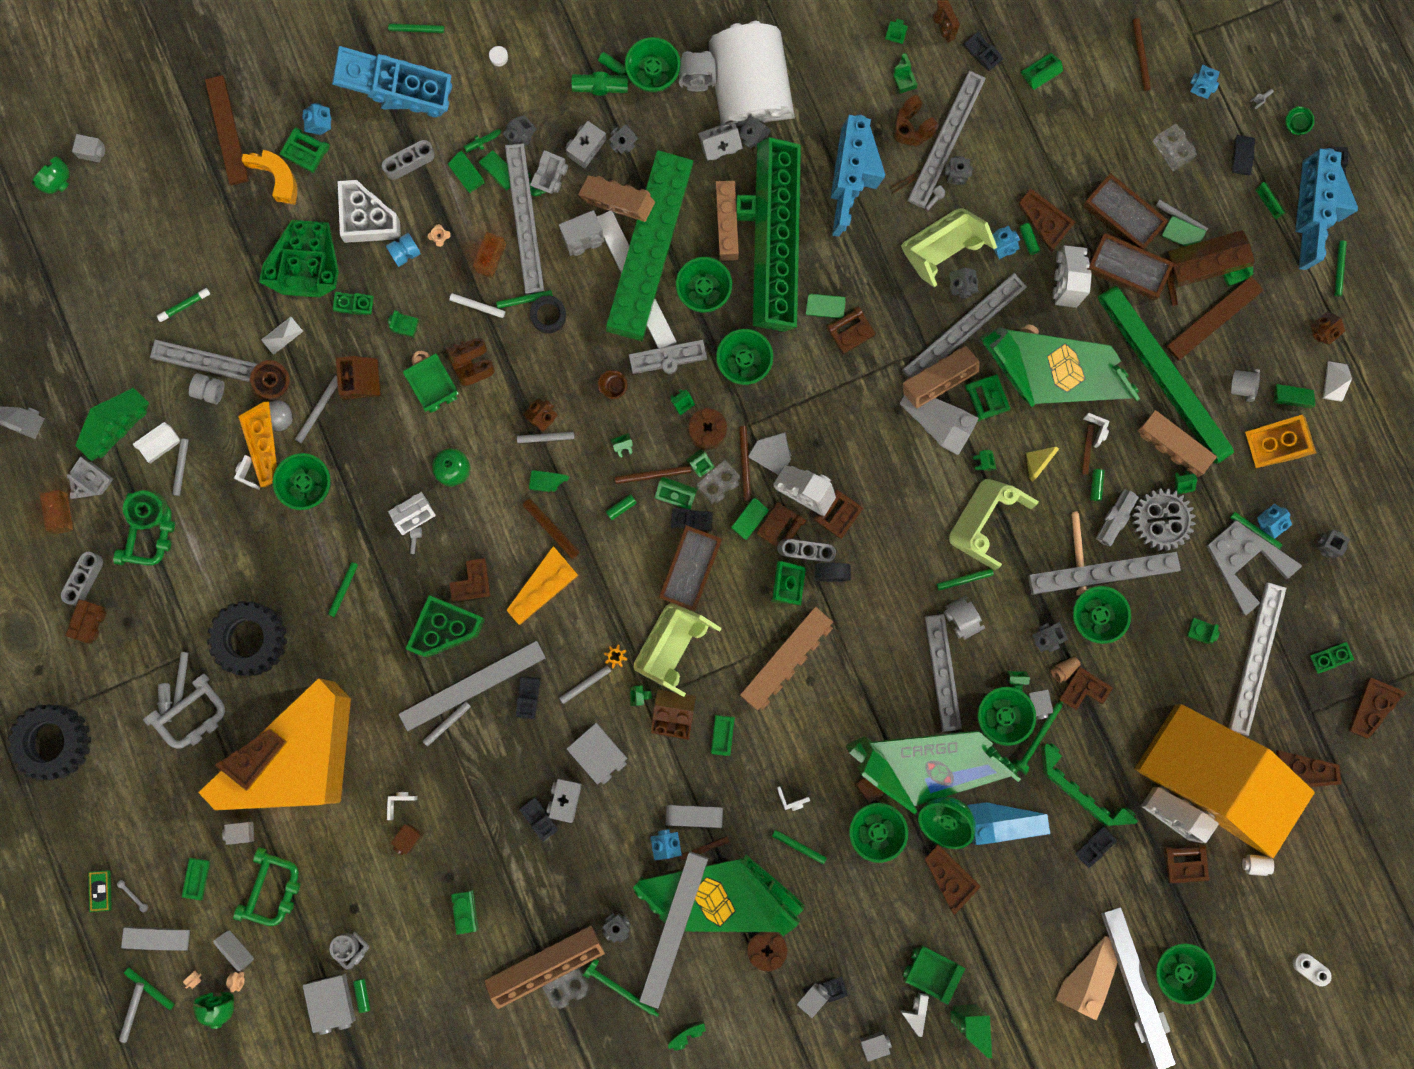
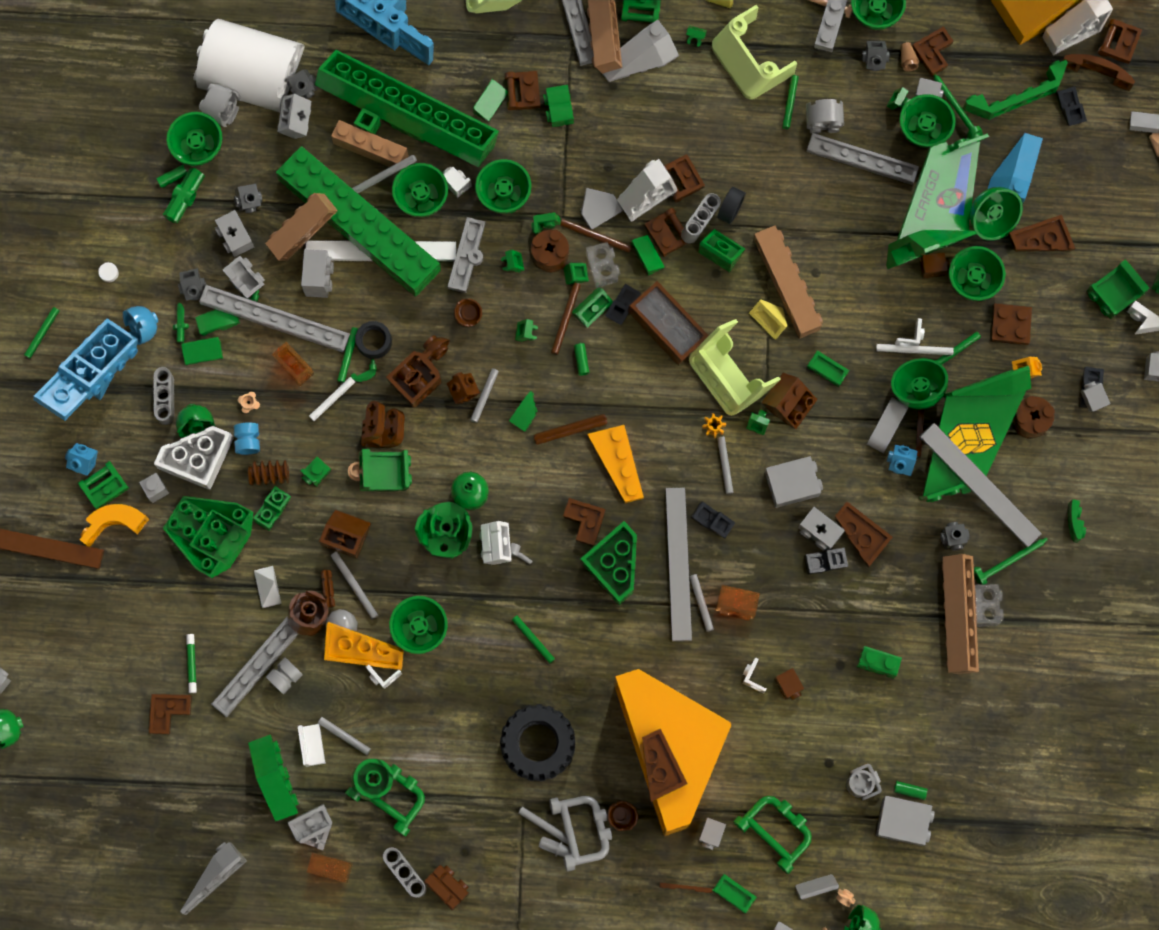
camera: 60 degrees left, 5 degrees down
none -> dark azure cylinder [123,306,158,345]
none -> light grey brick [139,473,169,503]
none -> reddish brown plate [149,694,192,735]
none -> green cylinder [176,404,215,438]
none -> reddish brown piece [248,460,289,485]
none -> reddish brown axle [321,570,335,608]
none -> green piece [351,359,377,382]
none -> light grey bar [352,155,417,193]
none -> reddish brown brick [386,335,450,409]
none -> green piece [415,502,472,558]
none -> white brick [443,167,472,198]
none -> green bracket [531,212,561,235]
none -> green brick [543,85,574,127]
none -> reddish brown hair [607,801,638,831]
none -> reddish brown piece [659,883,712,893]
none -> clear orange brick [716,585,760,621]
none -> light yellow slope [749,300,787,339]
none -> reddish brown wing [834,502,893,568]
none -> white bar [877,344,953,355]
none -> green piece [891,358,948,409]
none -> reddish brown plate [991,303,1032,345]
none -> light orange brick [1012,357,1042,378]
none -> reddish brown slope [1062,54,1135,91]

